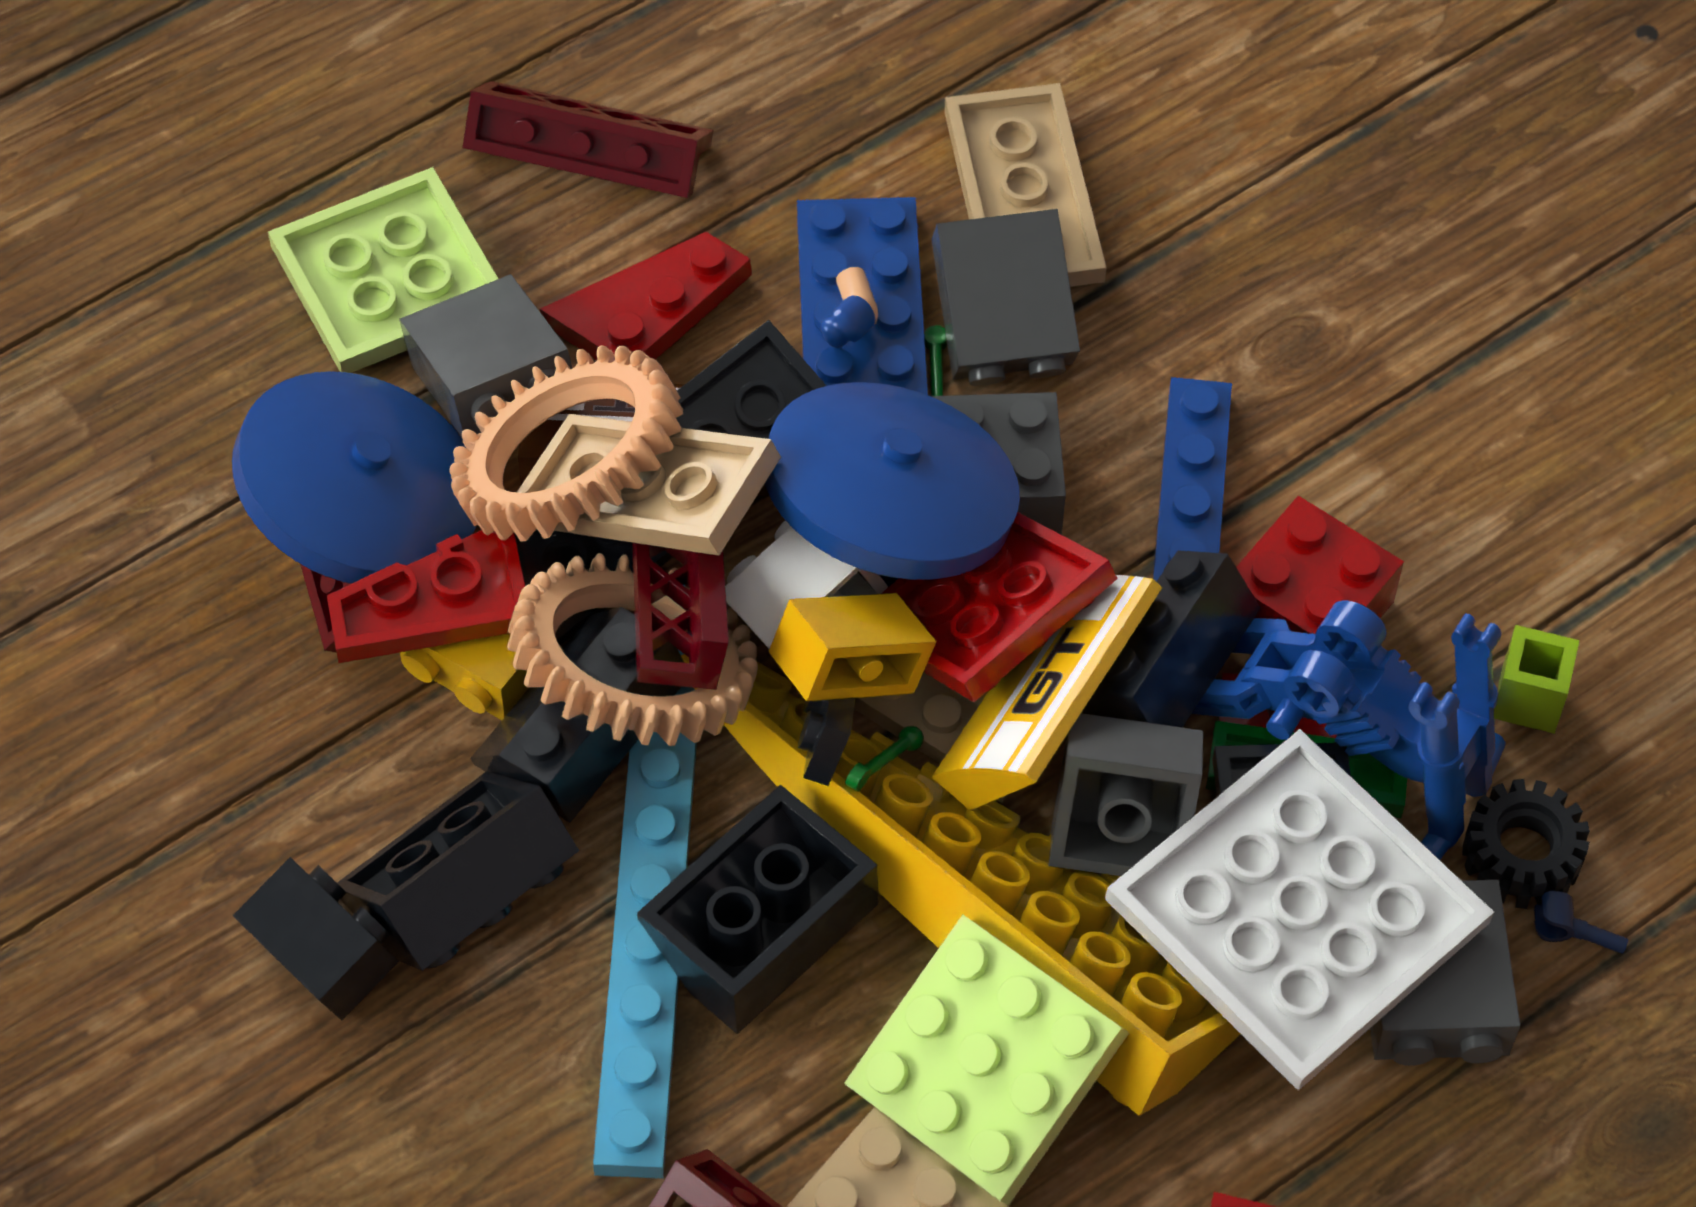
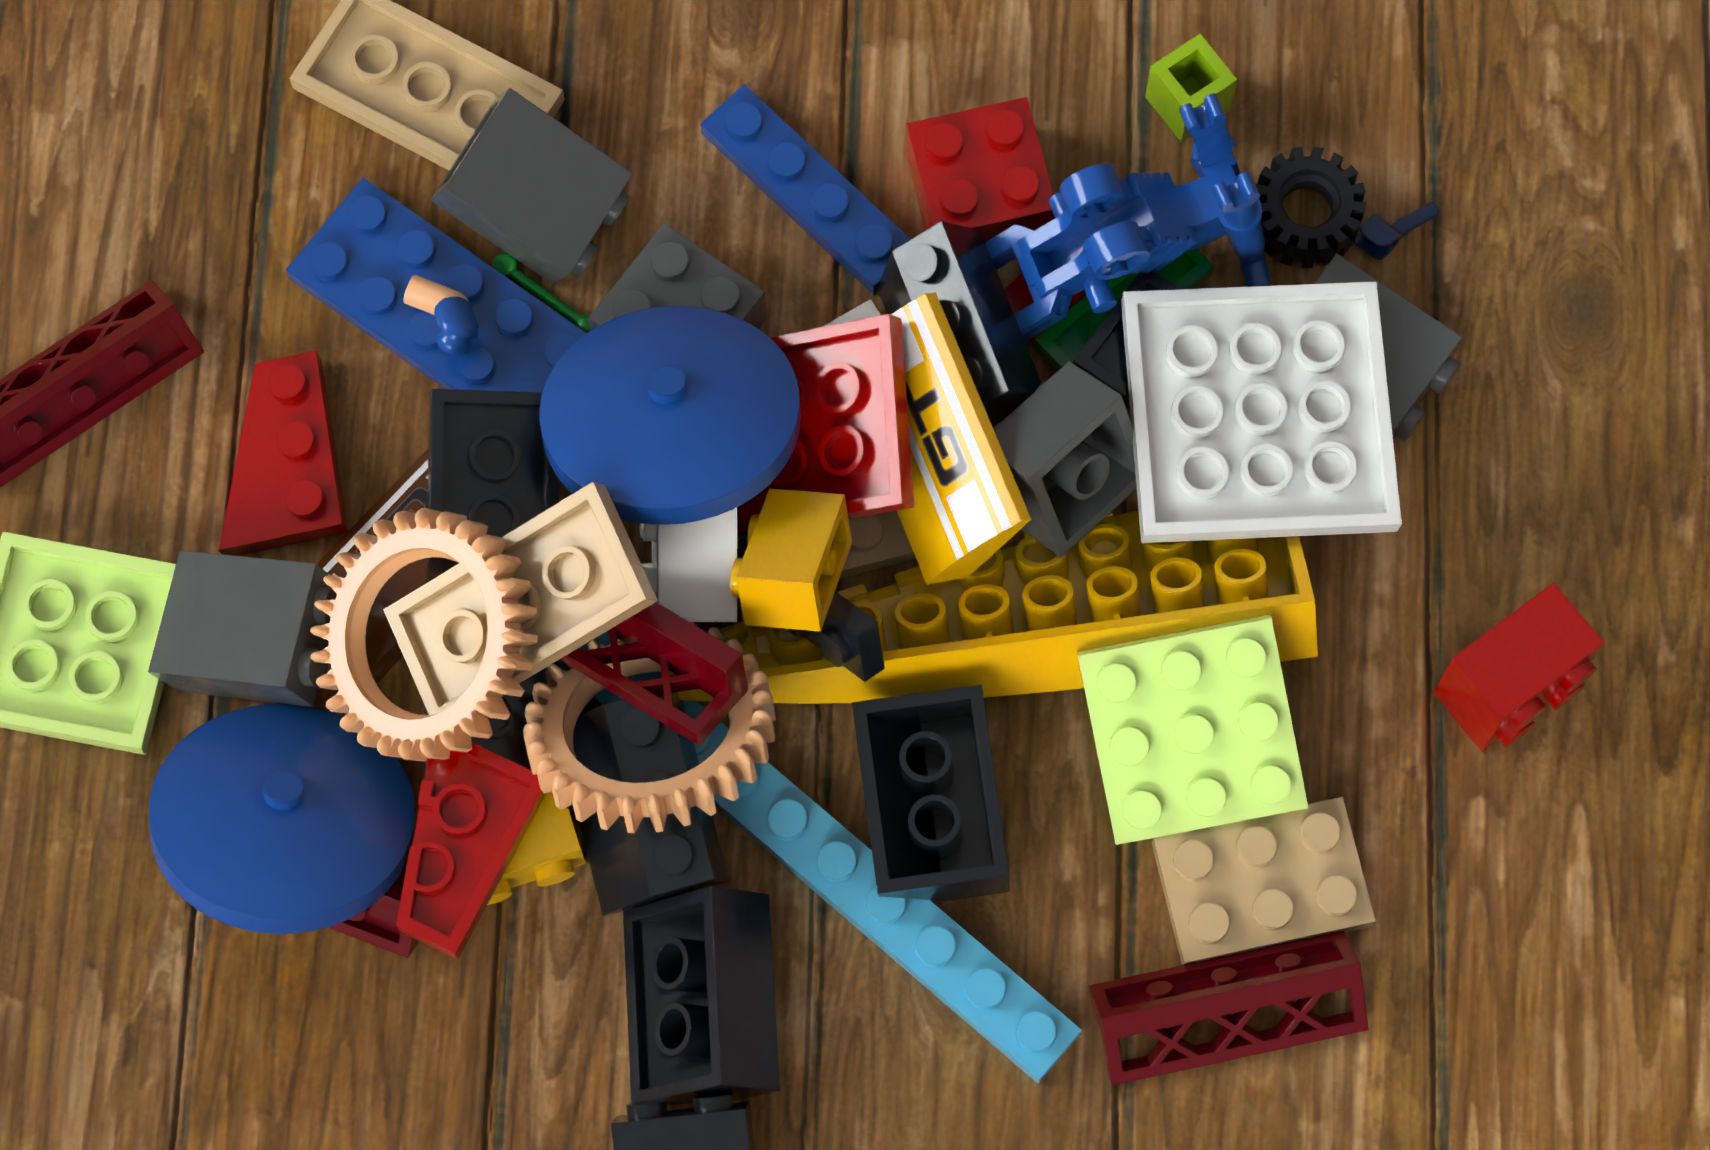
camera: 50 degrees left, 15 degrees up
green hinge [845,725,924,792] -> none

